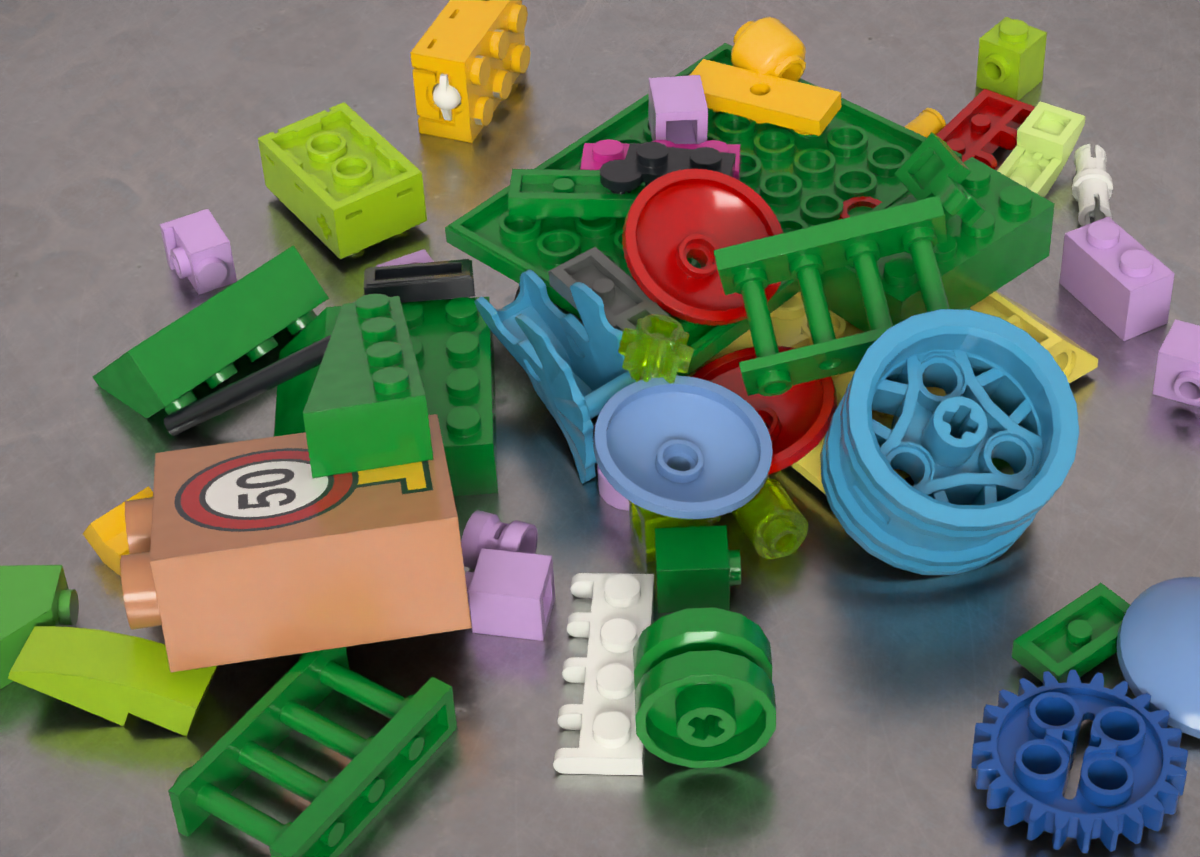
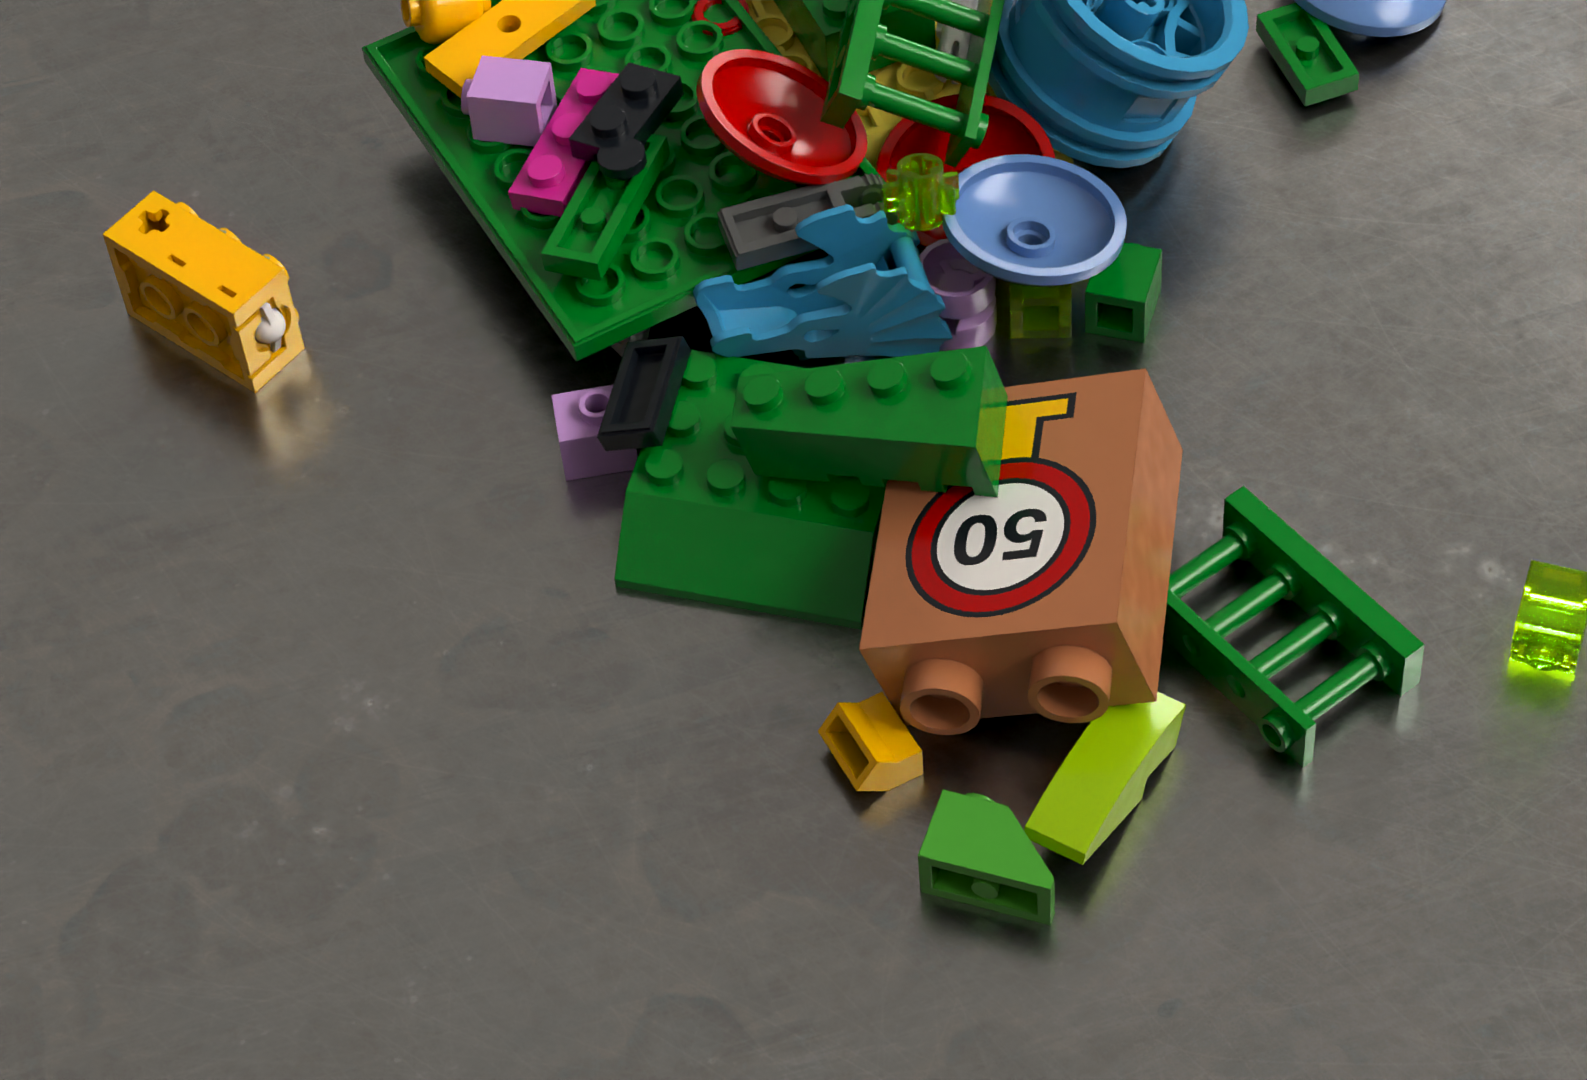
camera: 70 degrees left, 10 degrees up
green slope [93,245,329,419] -> none
lavender brick [160,209,237,295] -> none
black bar [164,334,332,436] -> none
lime piece [258,102,427,259] -> none
white hinge [553,573,655,775] -> none
green wheel [633,607,776,768] -> none
blue gear [971,670,1188,853] -> none

